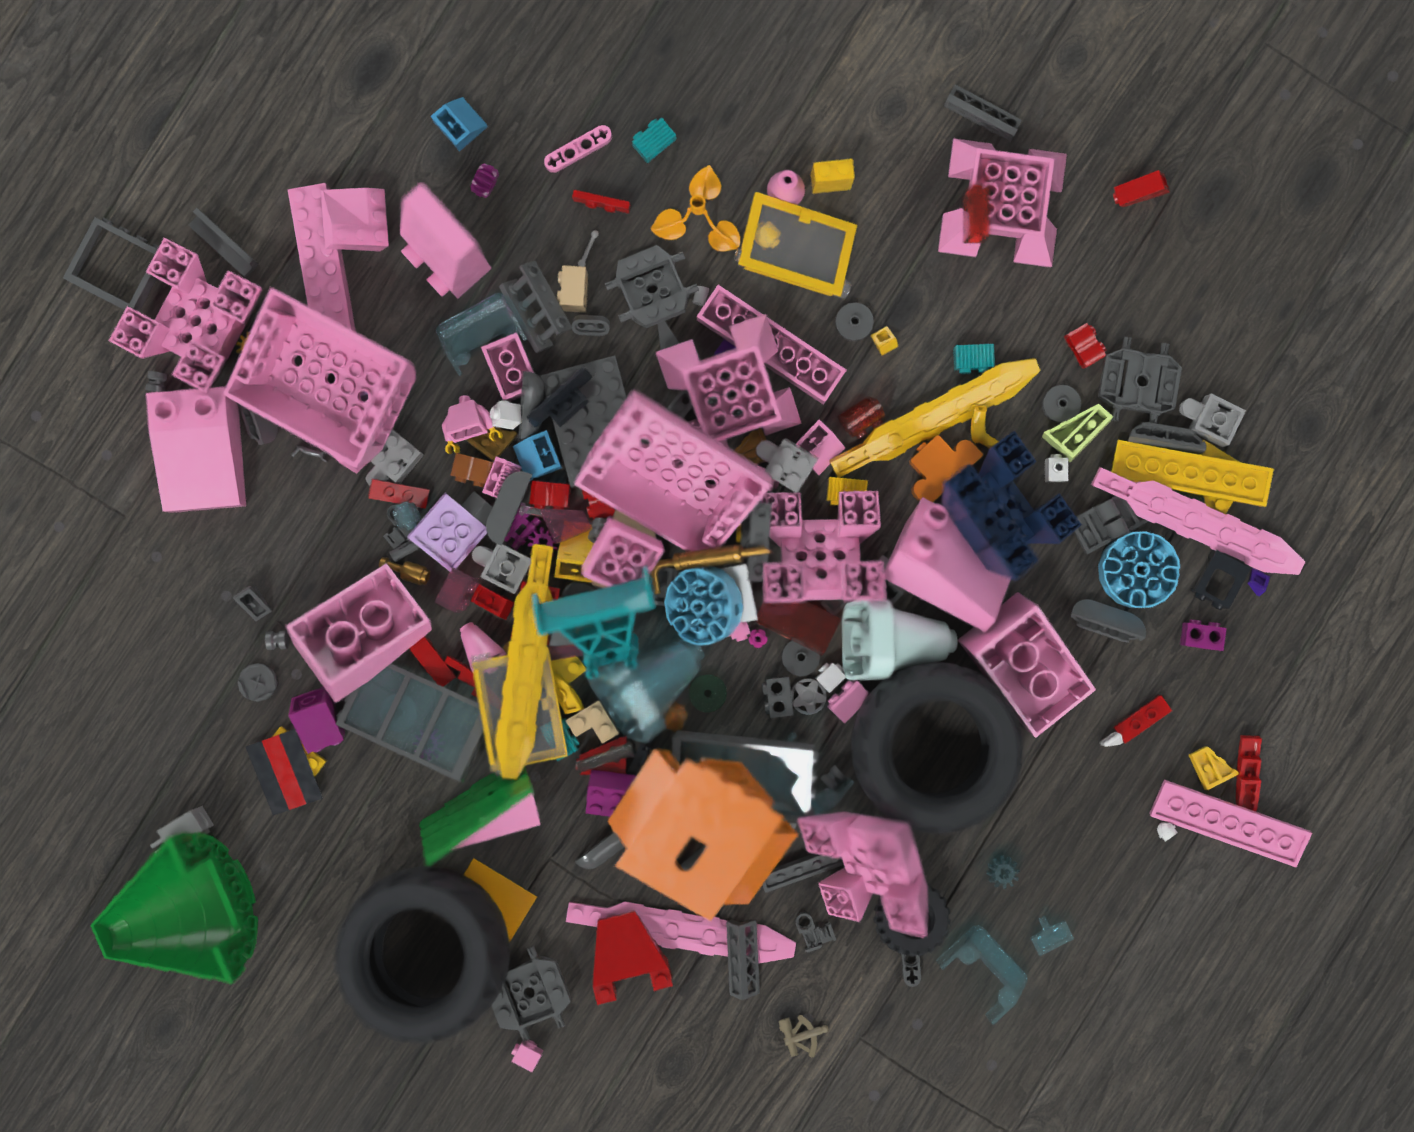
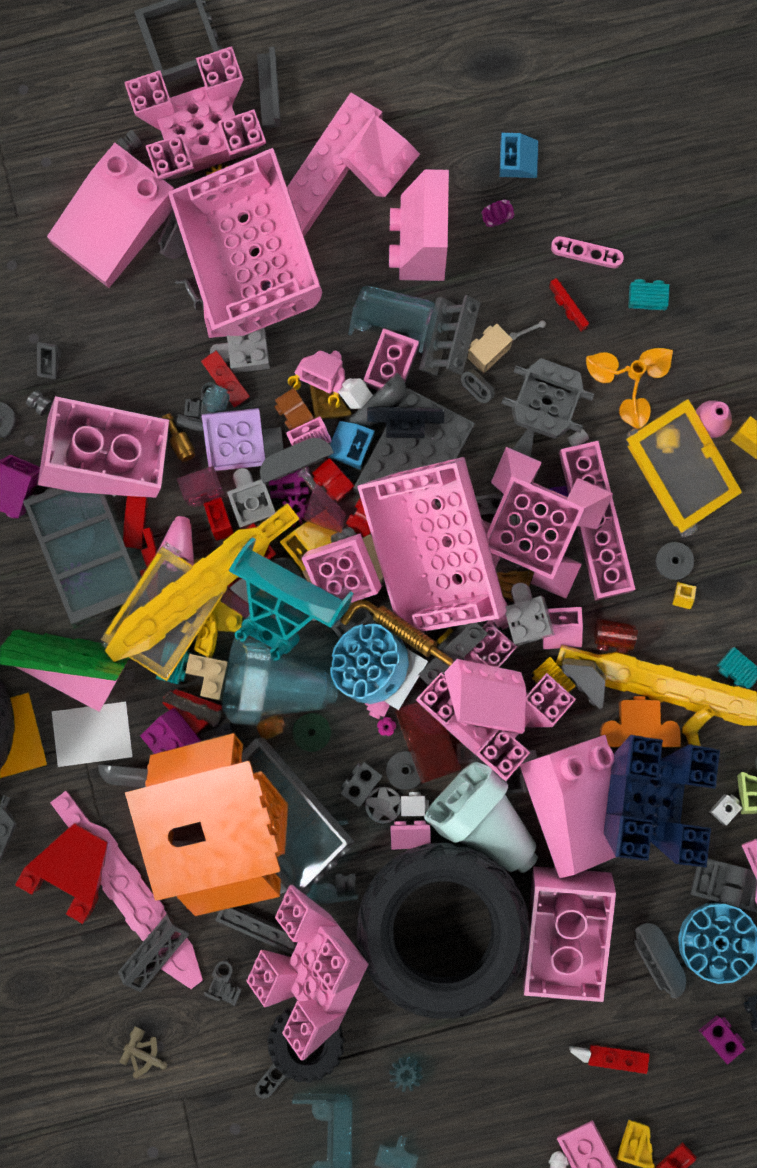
camera: 50 degrees right, 5 degrees down
none -> white sticker [52,702,132,767]
none -> bright pink slope [444,659,526,734]
none -> dark grey slope [562,658,606,709]

